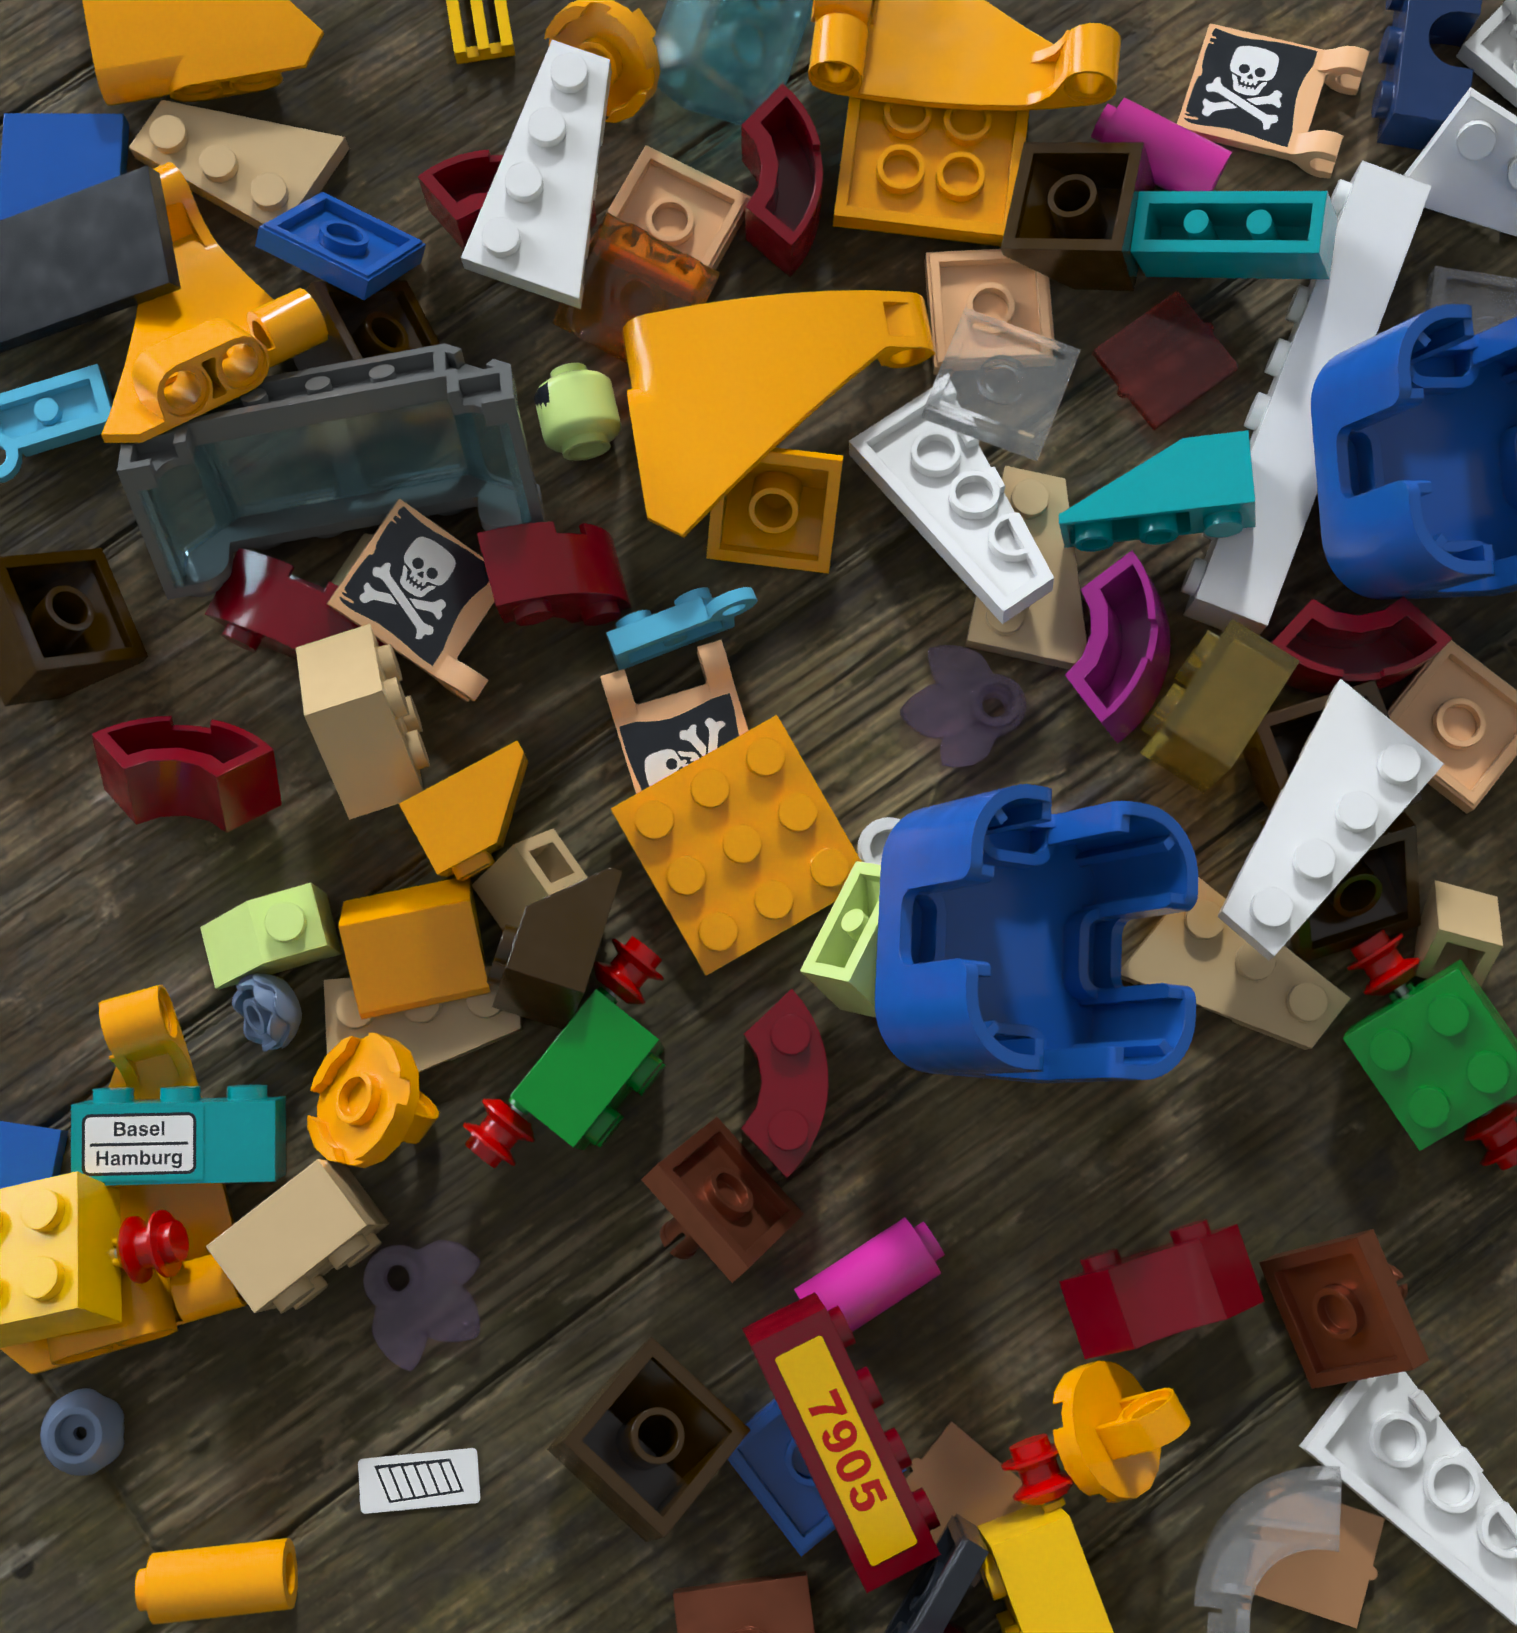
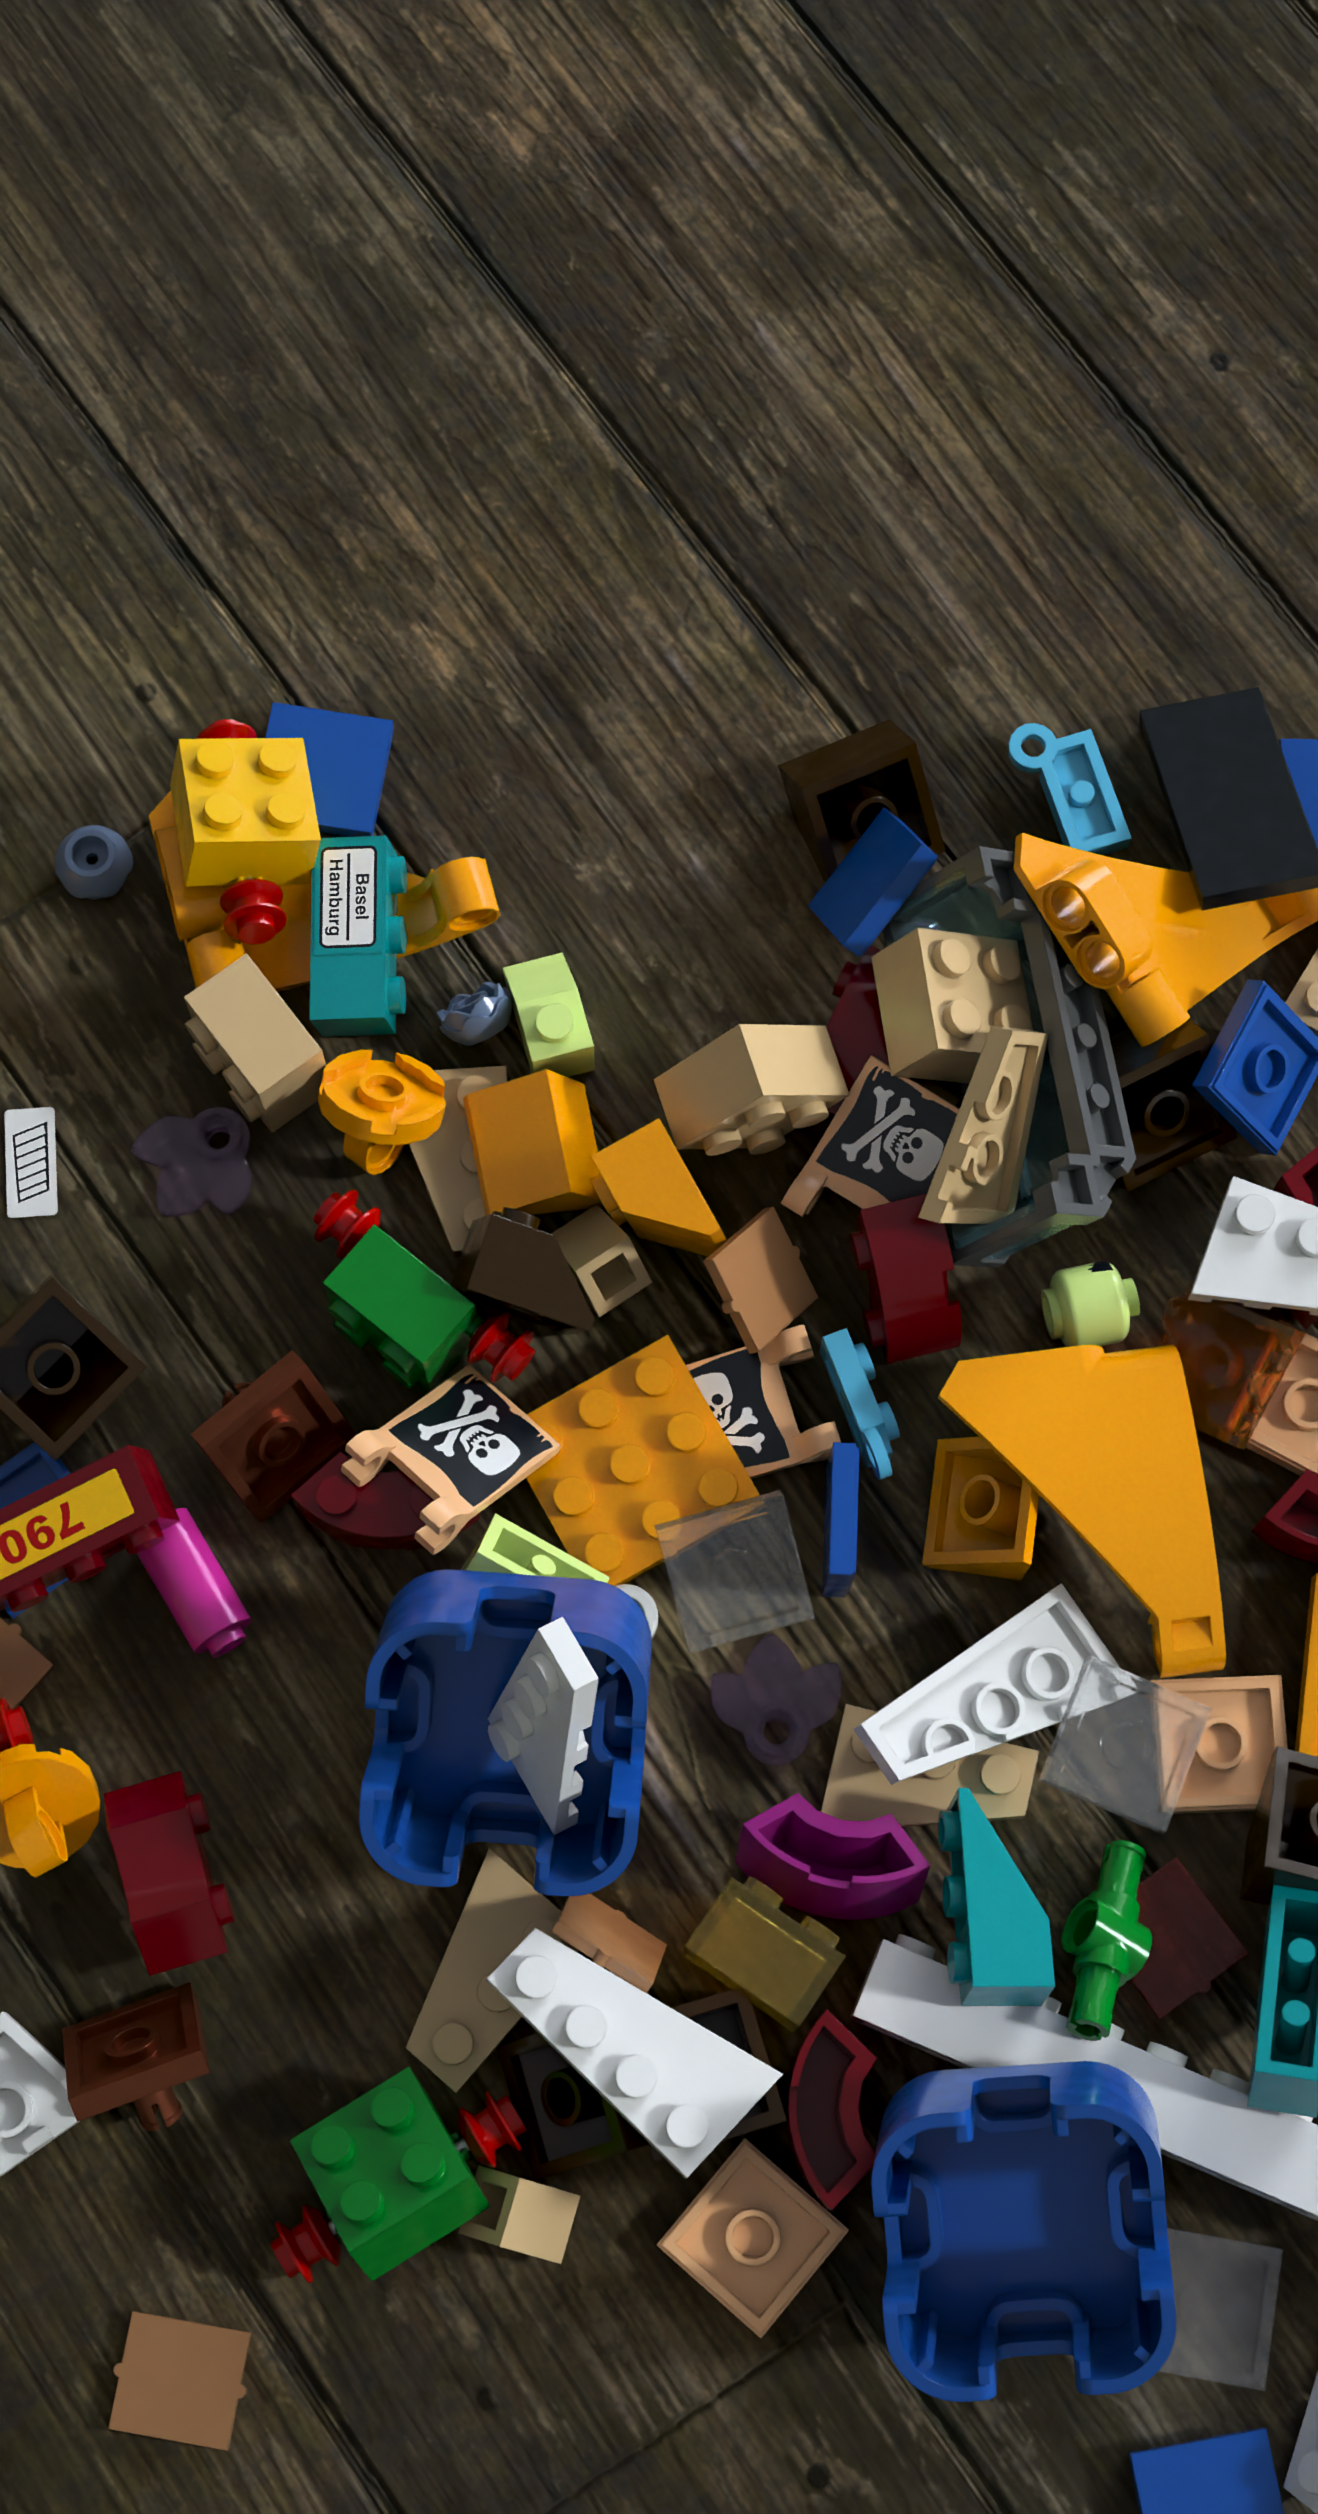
camera: 90 degrees right, 5 degrees down
dark red brick [91,716,282,833] -> none
none -> flag [341,1364,561,1555]
none -> white wing [488,1617,598,1835]
none -> medium nougat piece [551,1894,667,1993]
none -> clear tile [654,1490,815,1654]
none -> medium nougat piece [703,1206,818,1354]
none -> blue tile [808,808,938,957]
none -> blue tile [822,1442,859,1598]
none -> tan brick [871,928,1033,1084]
none -> tan wing [918,1026,1048,1224]
none -> green pin [1061,1840,1152,2041]

